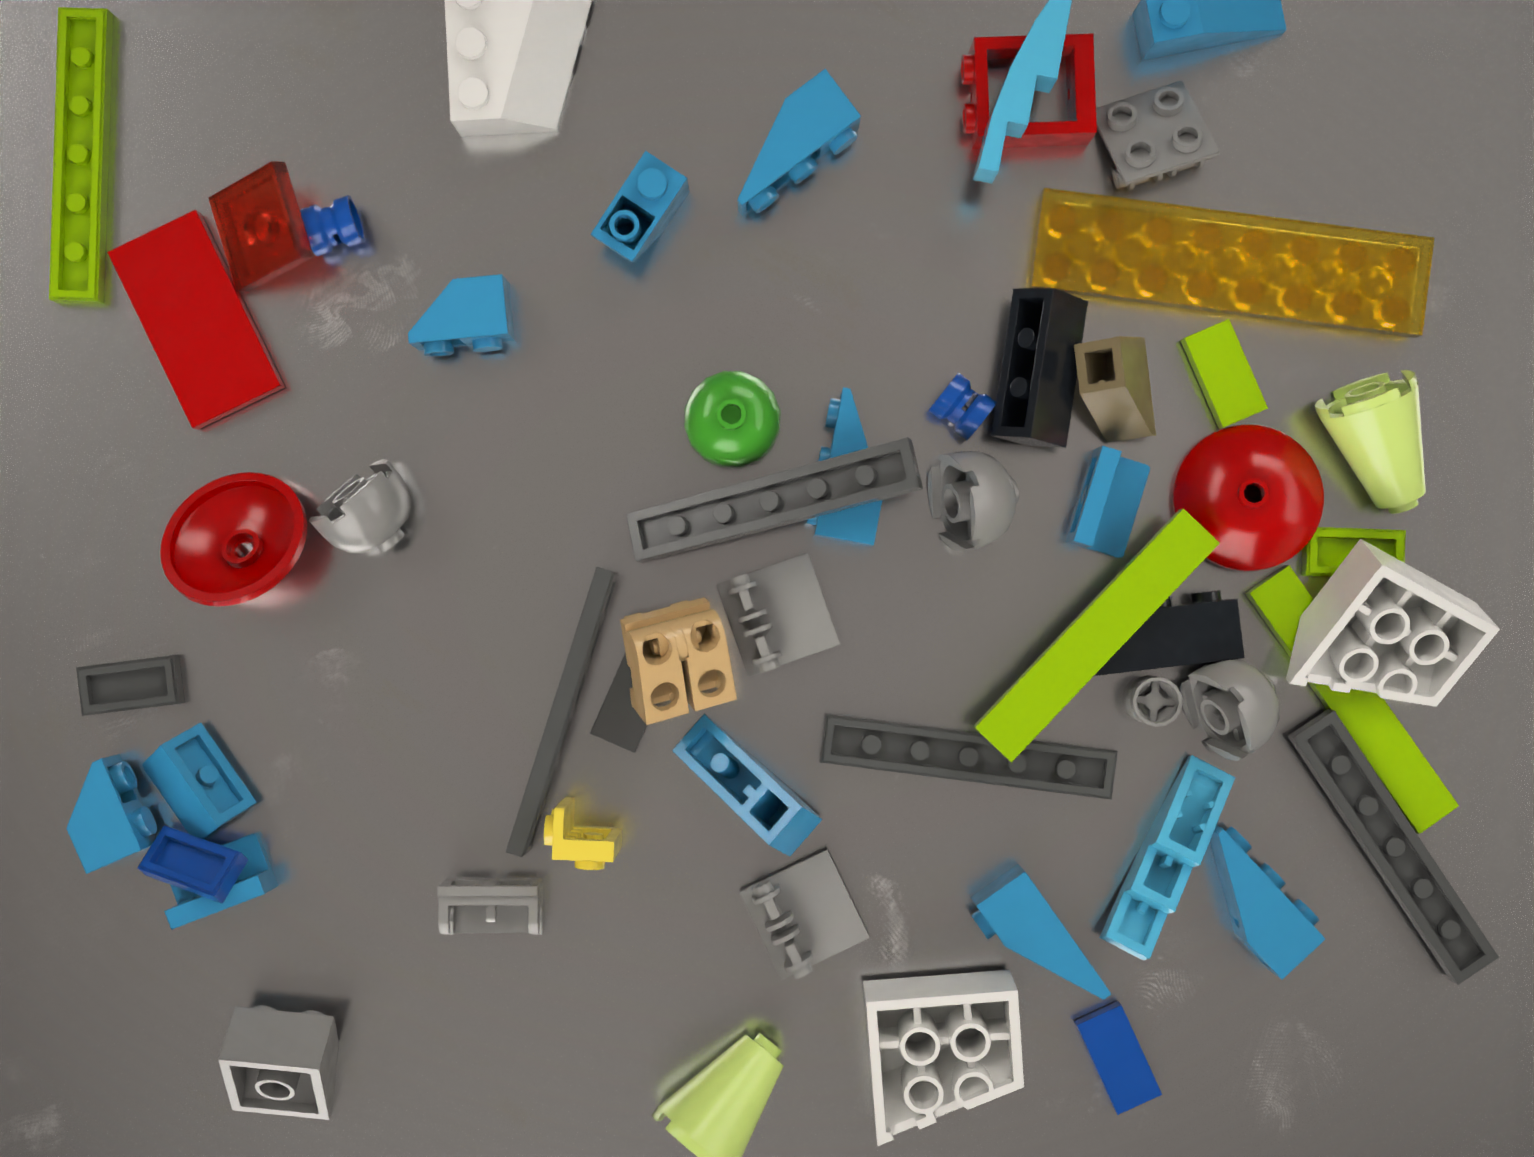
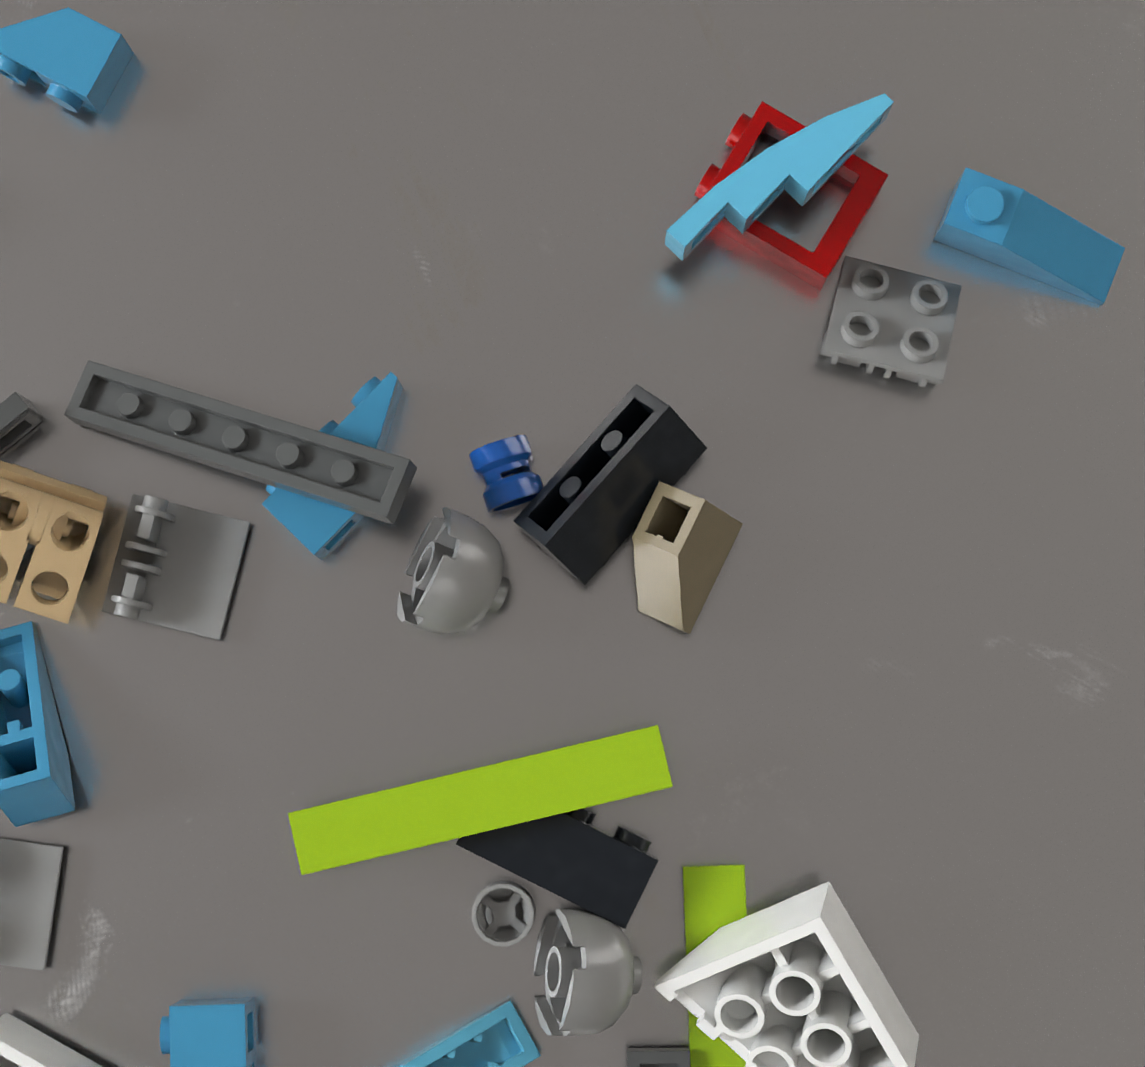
camera: 40 degrees right, 5 degrees down
dark azure slope [591,151,690,263] -> none
bright green cylinder [684,371,781,469] -> none
dark azure slope [737,69,861,216] -> none
dark grey tile [819,713,1118,800] -> none
clear yellow plate [1029,188,1435,338] -> none
dark azure panel [1065,446,1150,558] -> none
red dish [1172,425,1324,571] -> none
lime tile [1180,319,1268,429] -> none
lime tile [1301,527,1406,577] -> none
yellowish green cone [1315,370,1426,514] -> none

